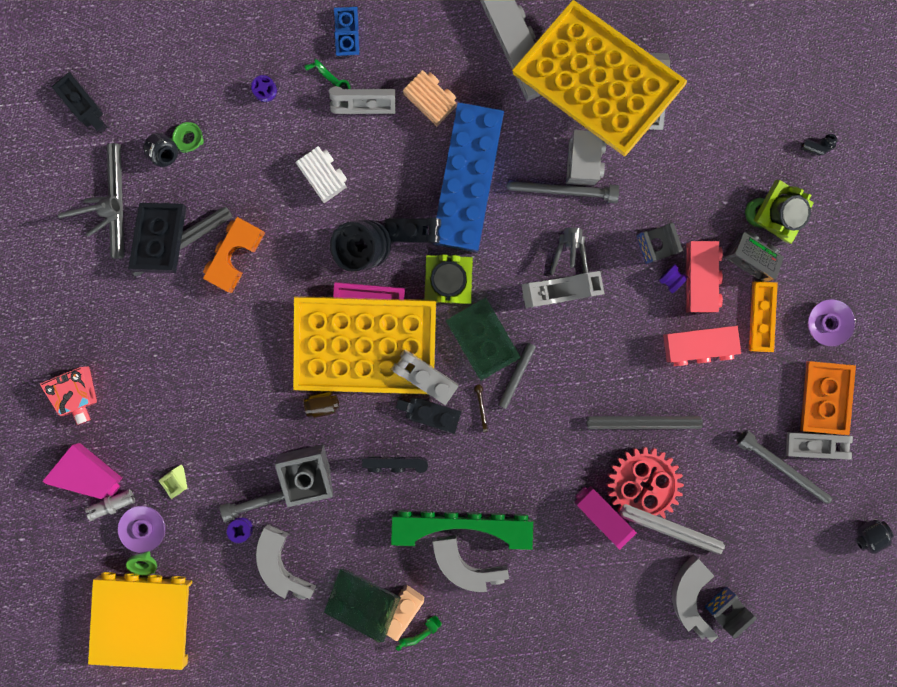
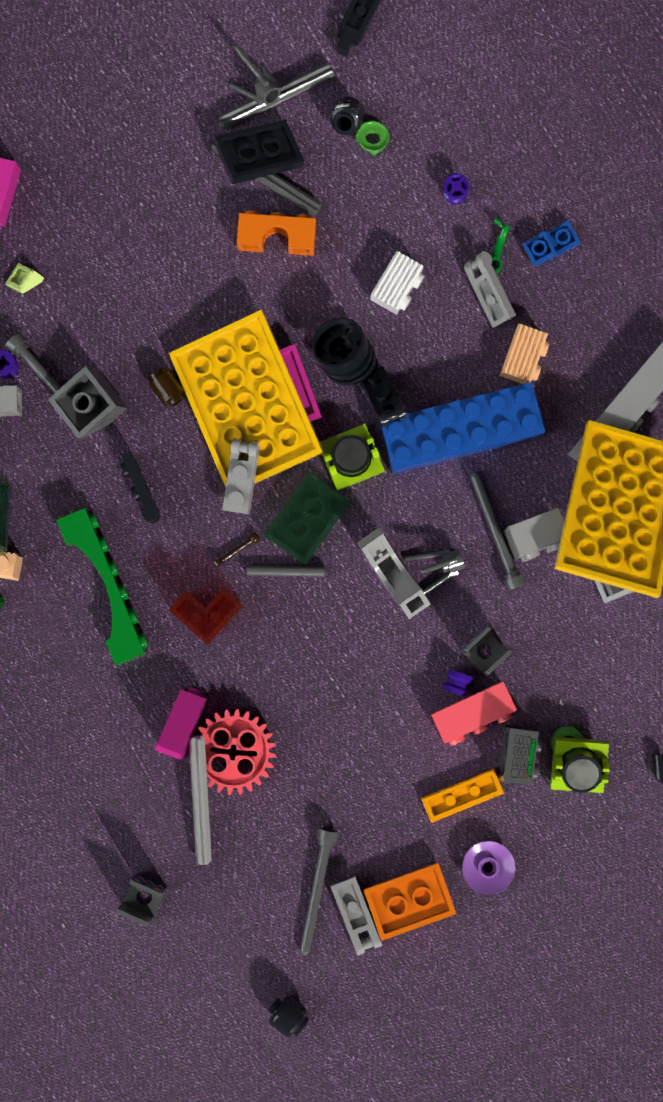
camera: 75 degrees right, 5 degrees down
coral torso [40,366,97,425] -> none
black hinge [396,397,462,434] -> none
light grey arch [433,535,509,592] -> none
dark grey axle [587,416,703,429] -> none
coral brick [663,326,741,366] -> none
light grey arch [672,555,718,643] -> none
none -> clear red brick [168,588,244,646]

